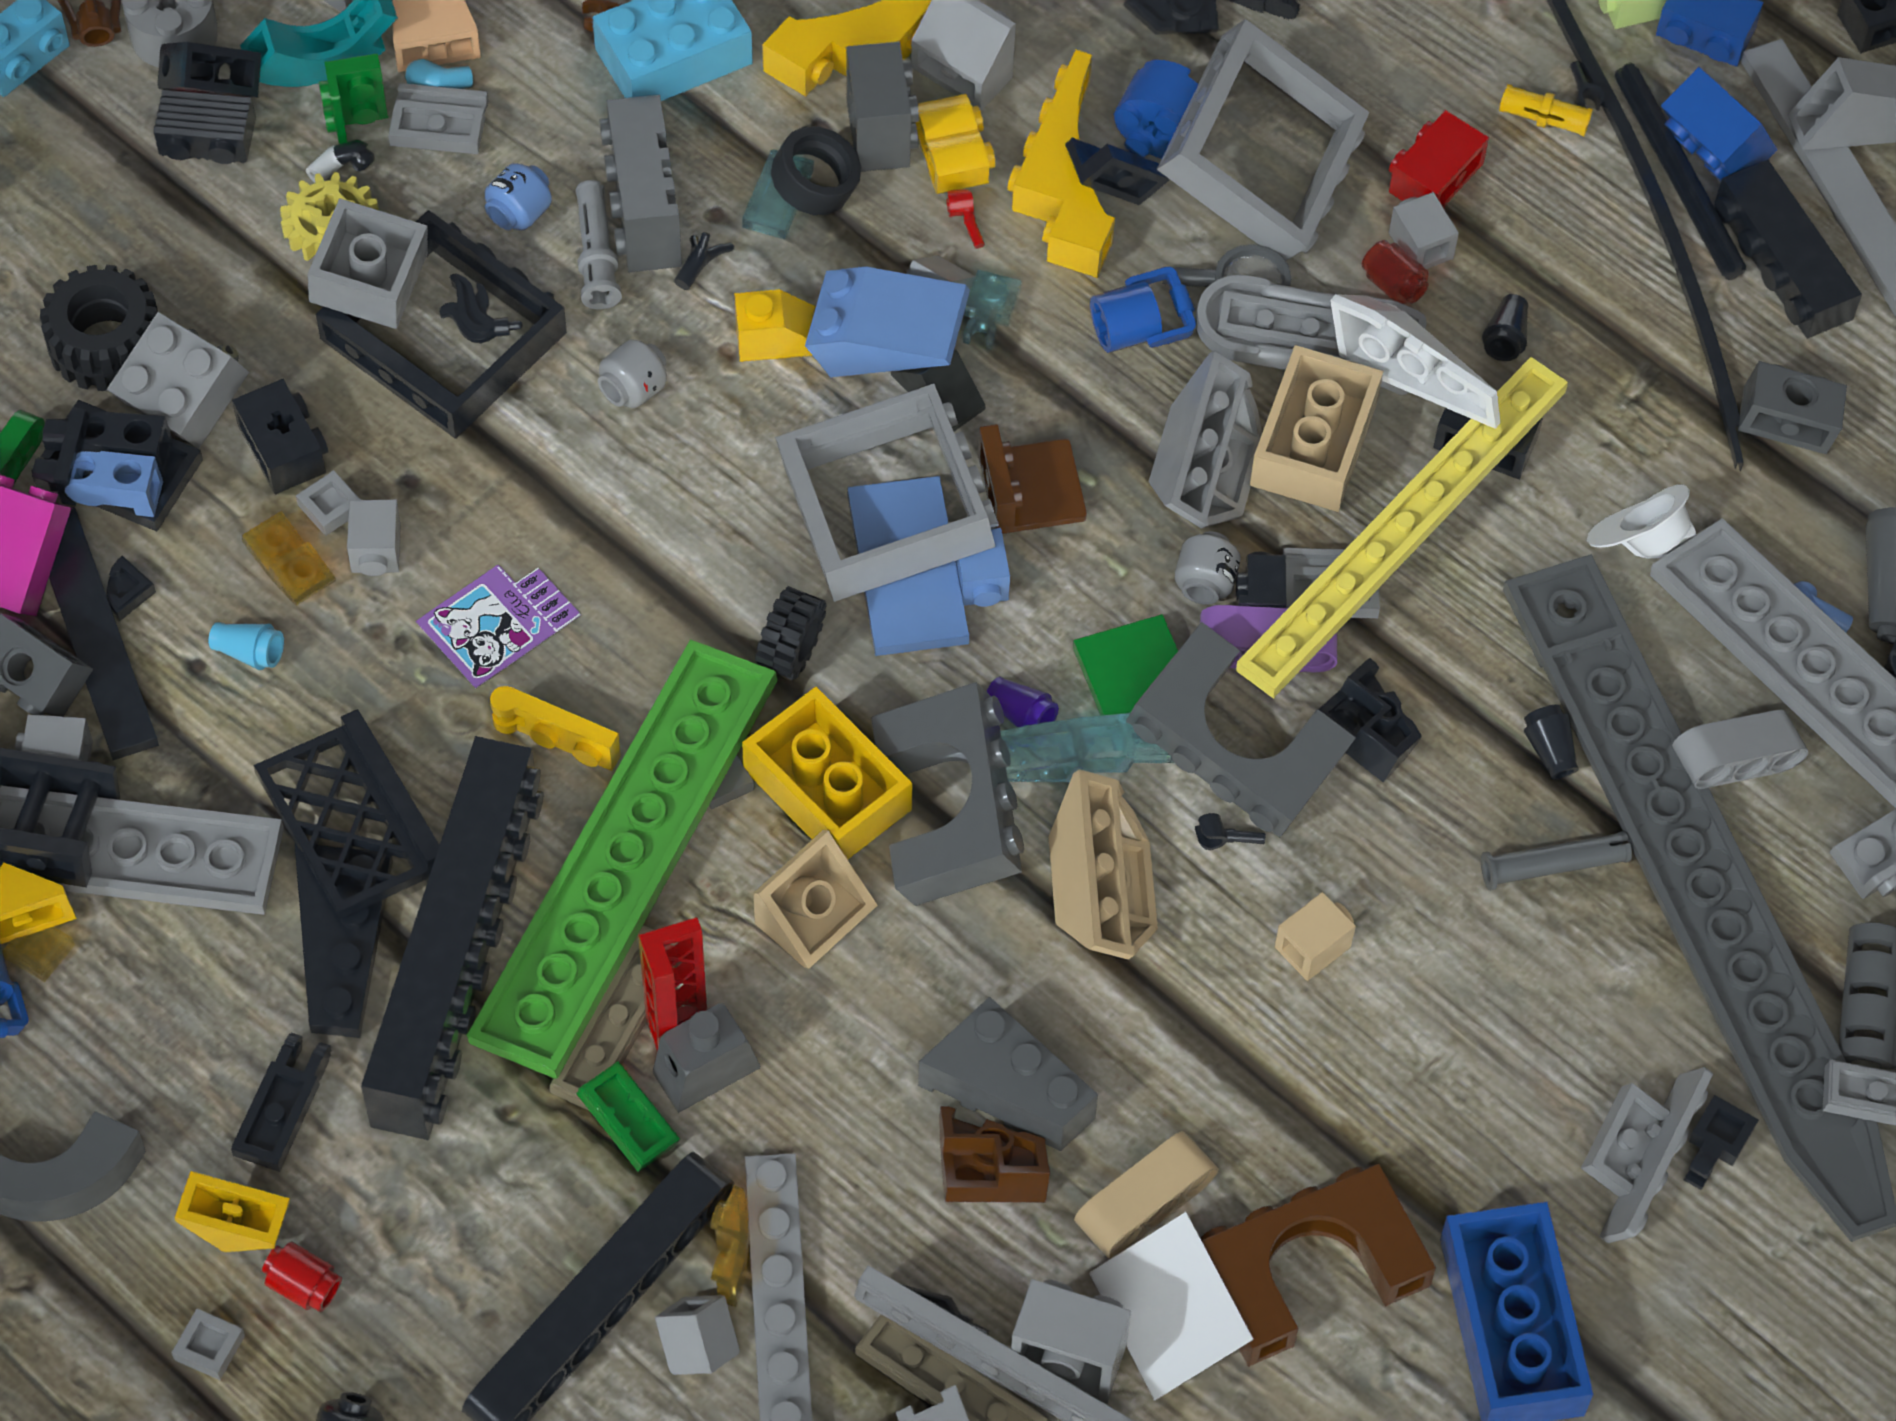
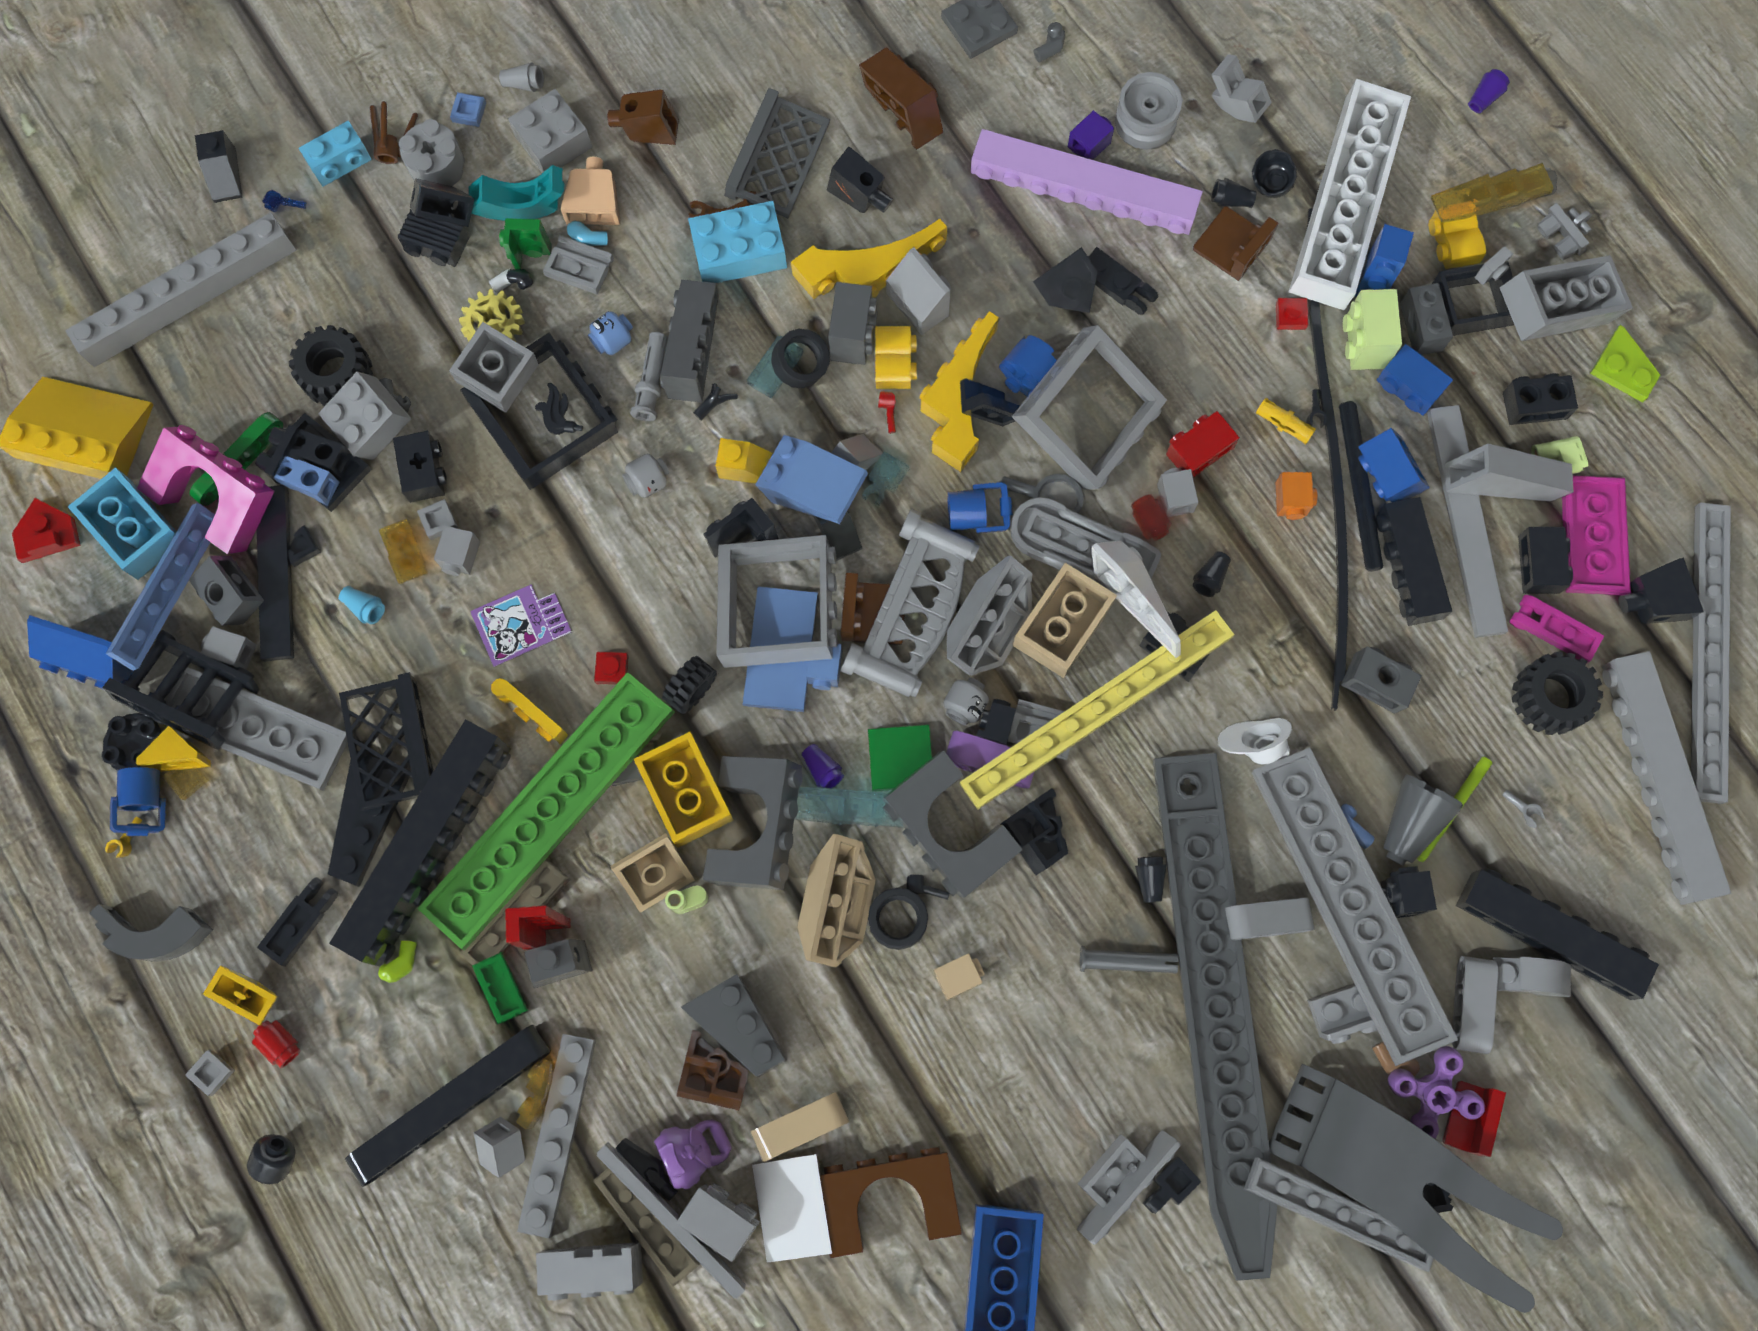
camera: 20 degrees right, 15 degrees up
none -> lime arm [378,941,417,983]
none -> red plate [594,652,629,685]
none -> medium lavender piece [654,1119,732,1190]
none -> yellowish green piece [665,885,708,914]
none -> black bracket [703,498,779,558]
none -> light grey piece [840,508,980,697]
none -> black tyre [868,887,928,950]
none -> orange brick [1275,472,1318,520]

